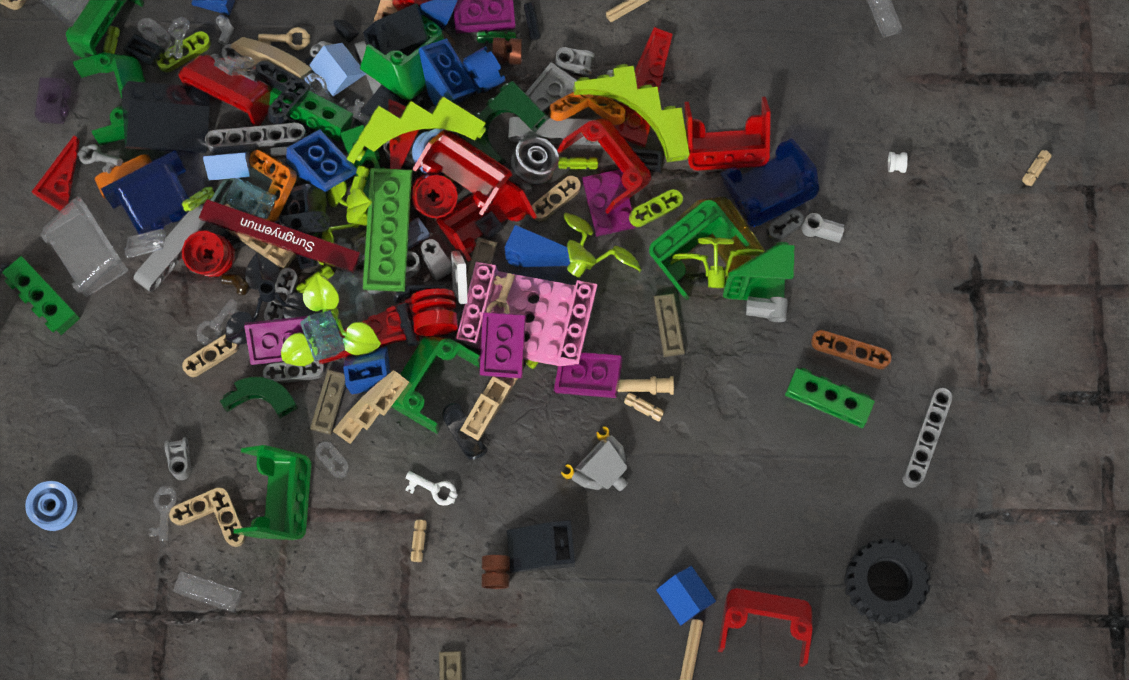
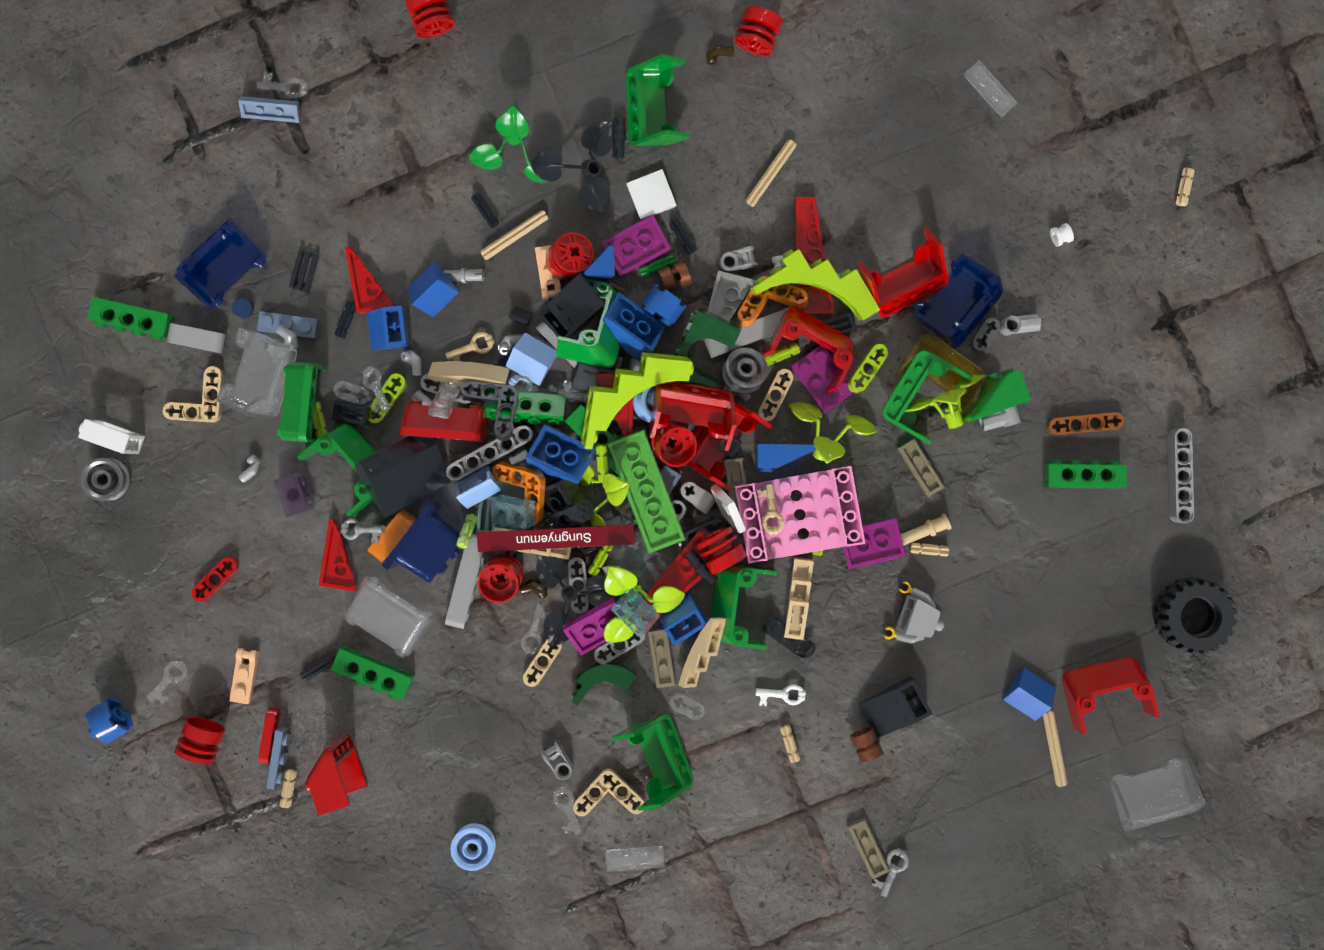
camera: 25 degrees left, 15 degrees up
clear tile [124,229,166,258] -> none
magenta plate [480,312,526,378] -> none
none -> light grey arm [239,454,261,483]

